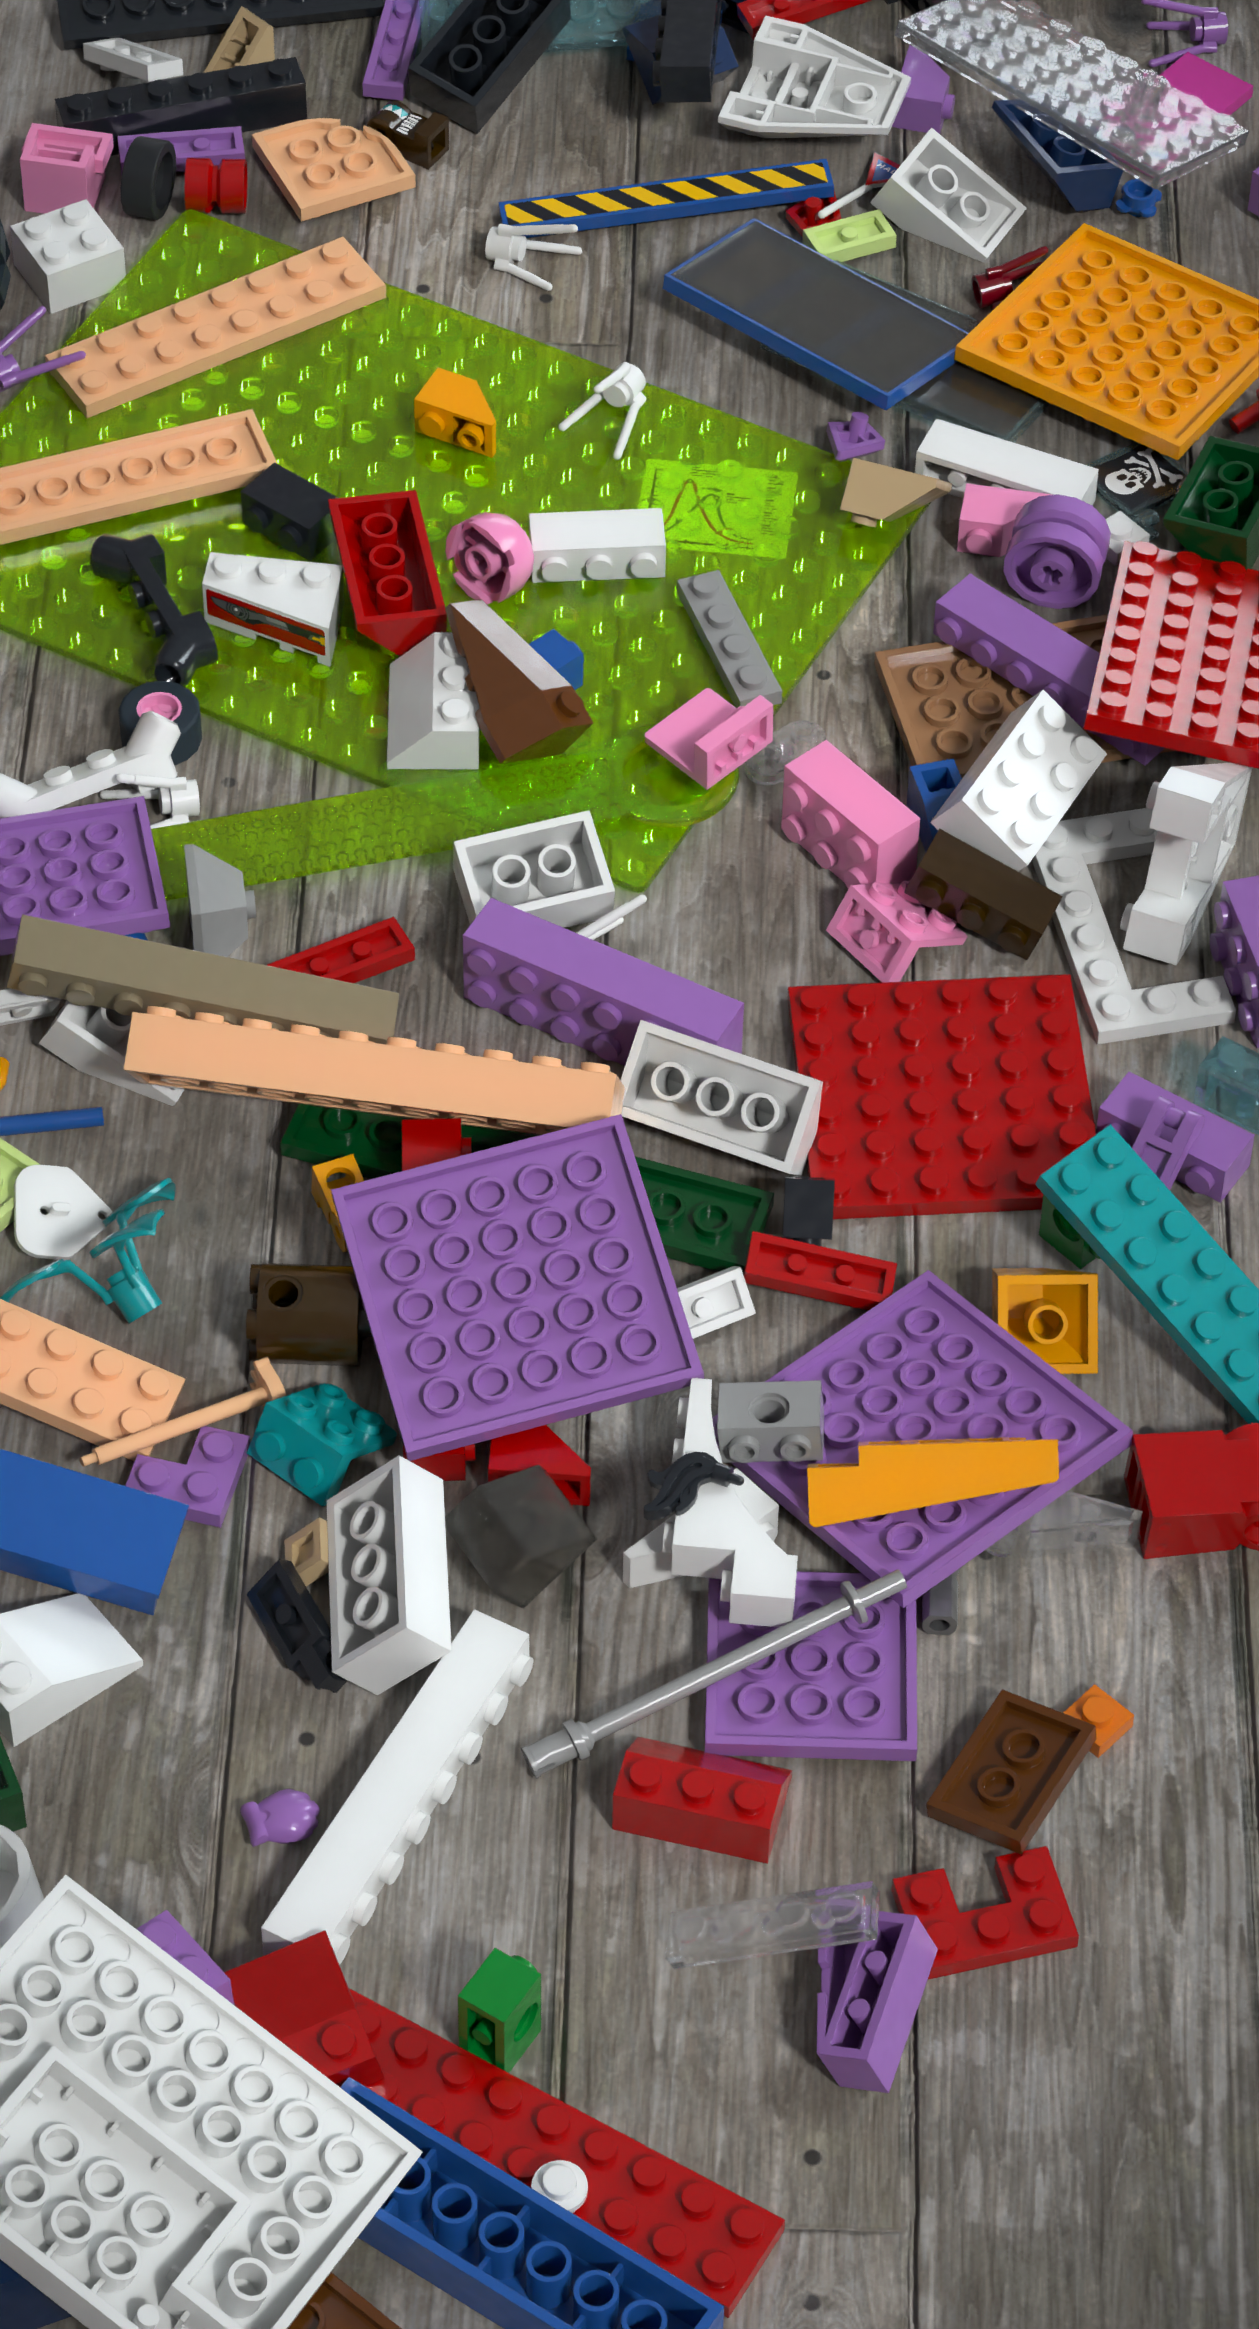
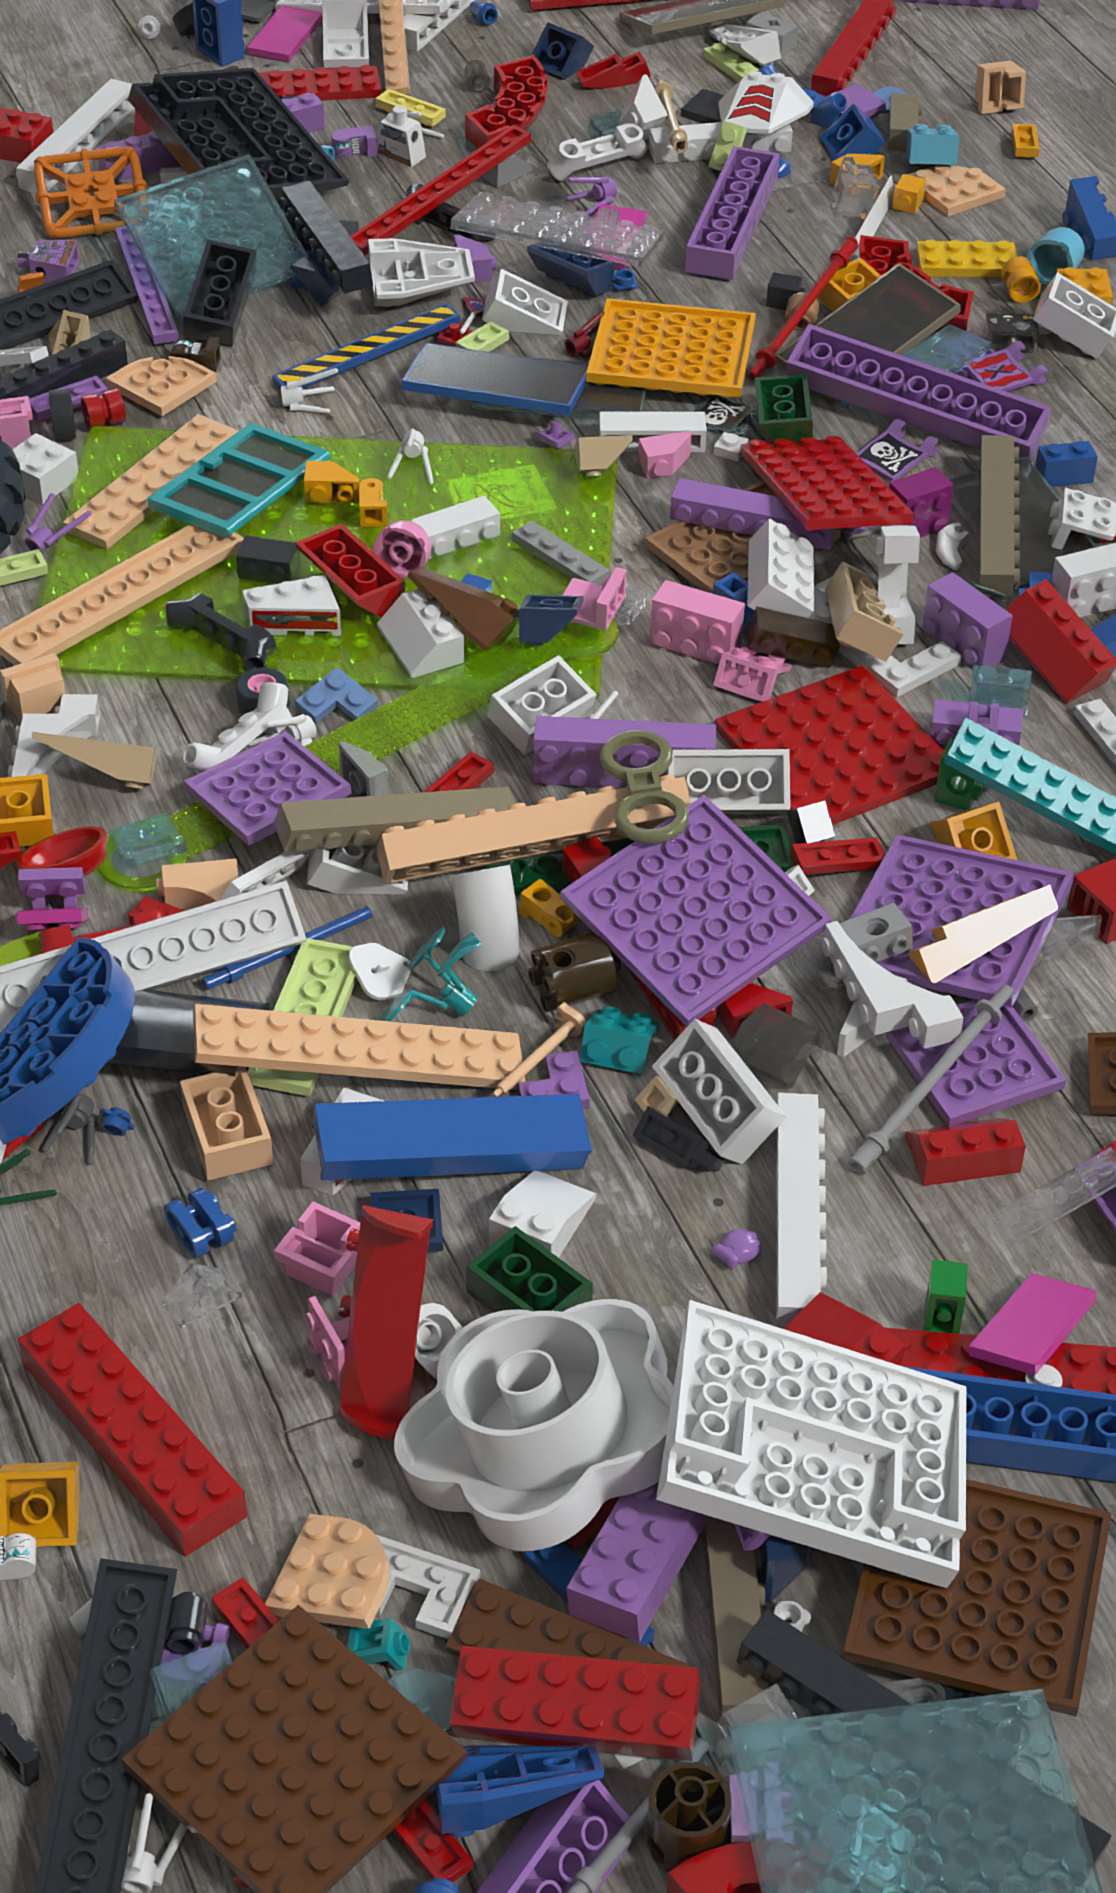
camera: 25 degrees left, 5 degrees down
black piece [643,1452,744,1521] -> none
medium lavender wheel [1003,494,1111,609] -> none
none -> door [147,422,331,538]
none -> medium blue plate [295,667,378,724]
none -> light orange leg [359,478,388,527]
none -> white brick [451,865,519,971]
none -> dark blue slope [519,594,584,646]
none -> olive bar [600,730,689,844]
none -> tan wedge [825,562,904,662]
none -> dark pink tile [969,1273,1096,1375]

